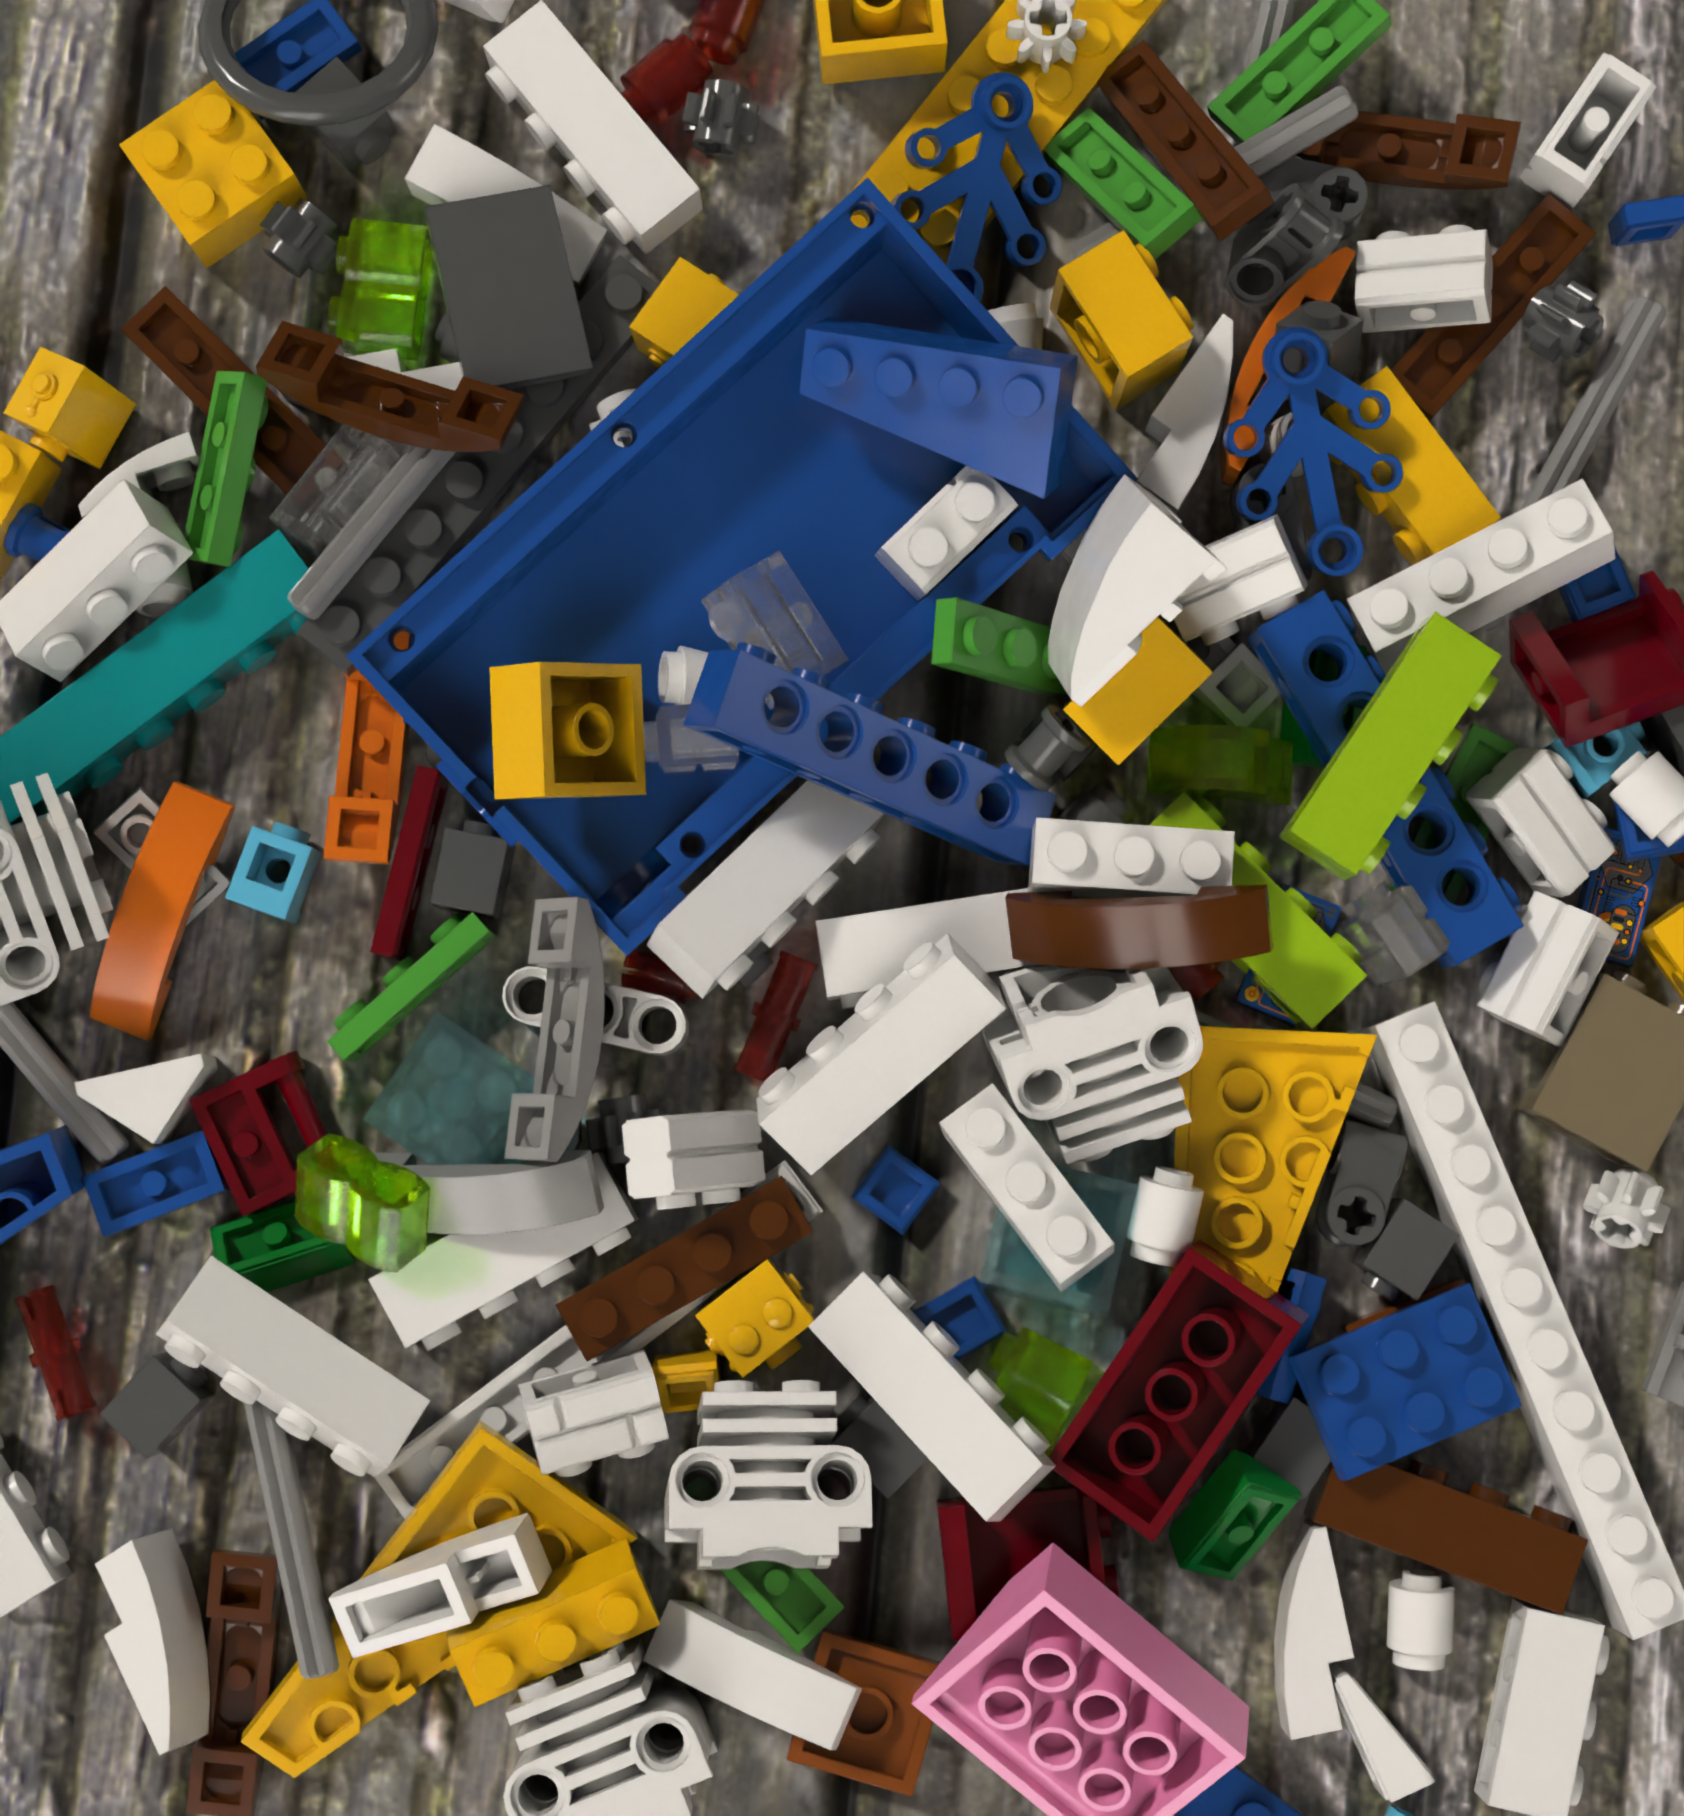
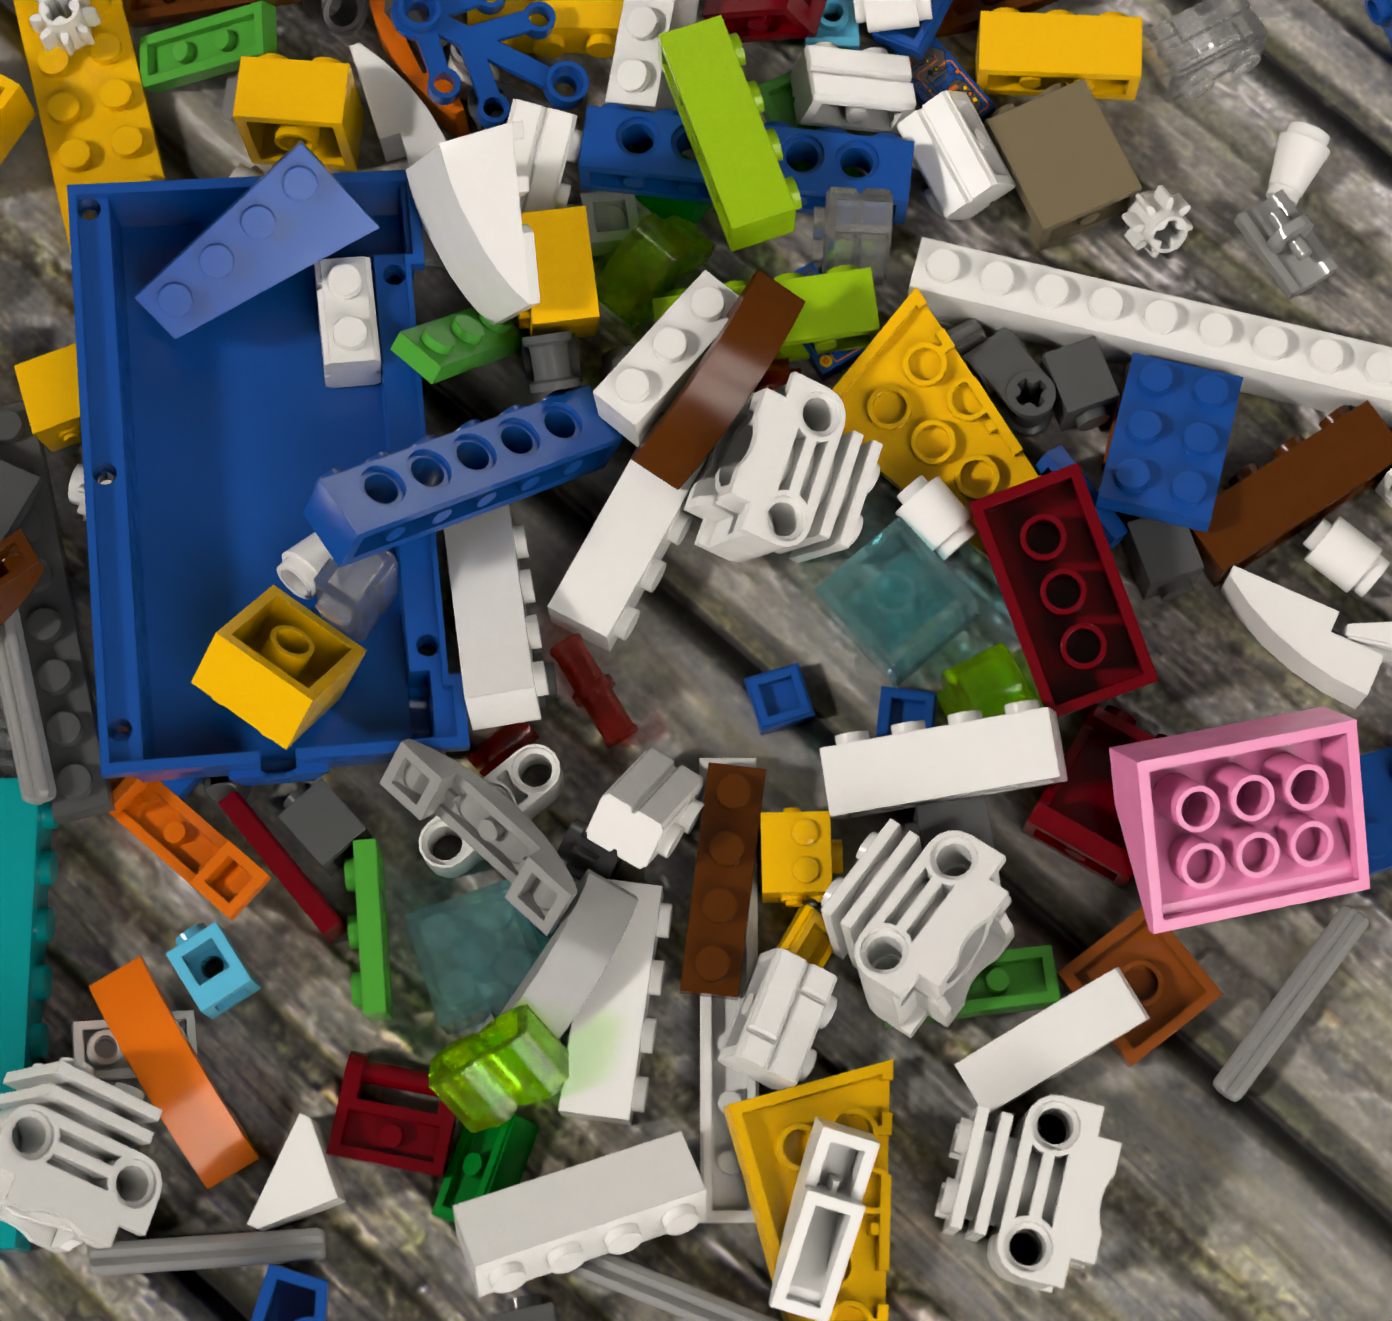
camera: 50 degrees left, 10 degrees down
blue plate [82,1130,230,1237] -> none
yellow brick [446,1538,660,1707] -> none
clear brick [701,550,849,710] -> none
white brick [756,933,1006,1175] -> none
blue plant [891,72,1062,302] -> none
white brick [939,1083,1114,1292] -> none
green slope [1169,1449,1302,1581] -> none

